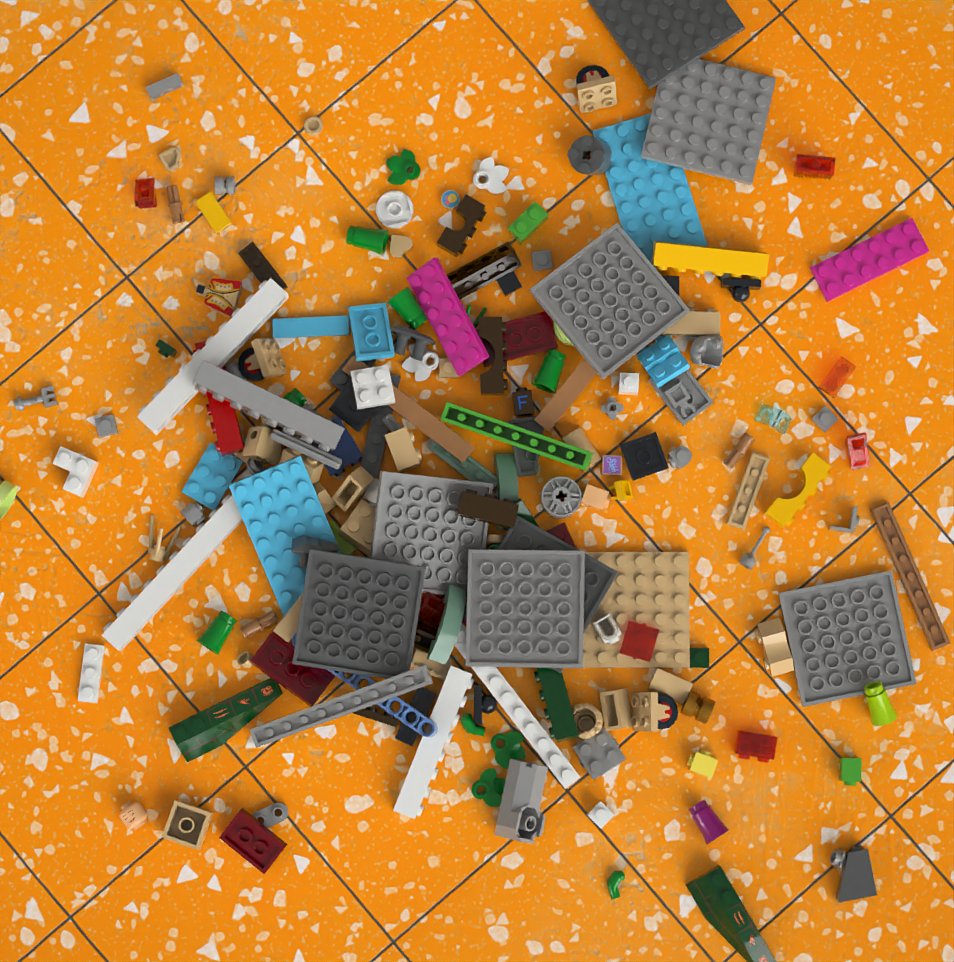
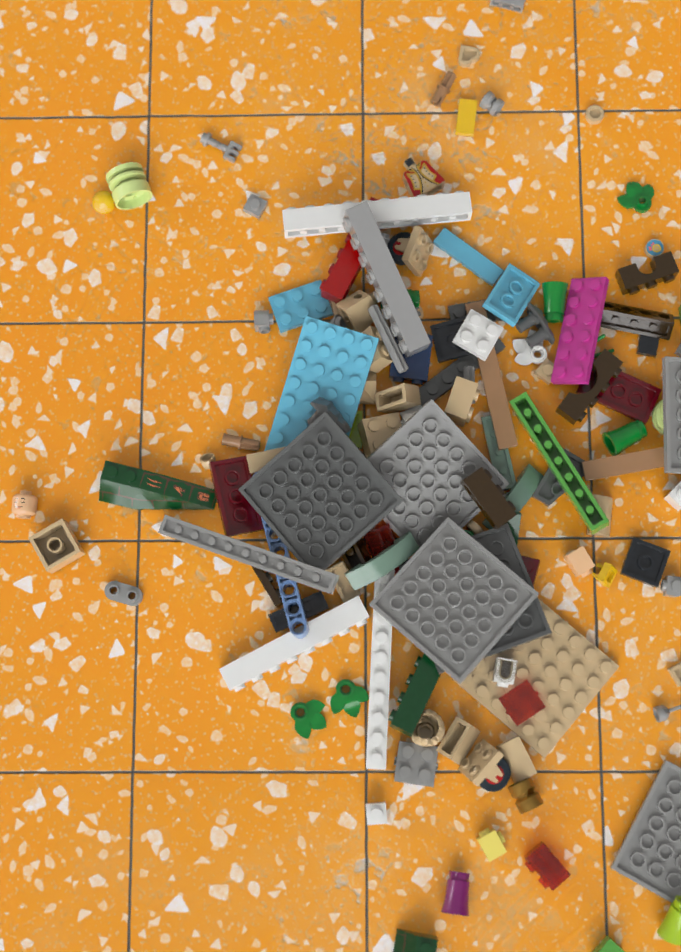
camera: 45 degrees right, 5 degrees down
white brick [53,446,99,498] -> none
white plate [78,644,105,703] -> none
white brick [102,495,243,651] -> none
clear red slope [134,178,157,209] -> none
tan plant [148,515,181,562] -> none
dark green plate [155,339,177,358] -> none
green plant [196,611,236,655] -> none
dark red plate [219,808,288,874] -> none
dark brown plate [238,242,288,290] -> none
green plant [346,226,389,256] -> none
white tile [376,191,414,229] -> none
tan tile [390,235,413,258] -> none
green arm [461,713,485,736] -> none
black tile [474,685,497,724] -> none
light grey brick [494,759,548,844] -> none
dark brown brick [512,387,534,417] -> none
light grey wheel [541,476,581,519] -> none
light grey plate [601,397,624,420] -> none
medium lavender tile [602,455,622,475] -> none
green arm [607,870,625,899] -> none
dark green plate [690,648,709,668] -> none
tan brick [755,618,794,676] -> none

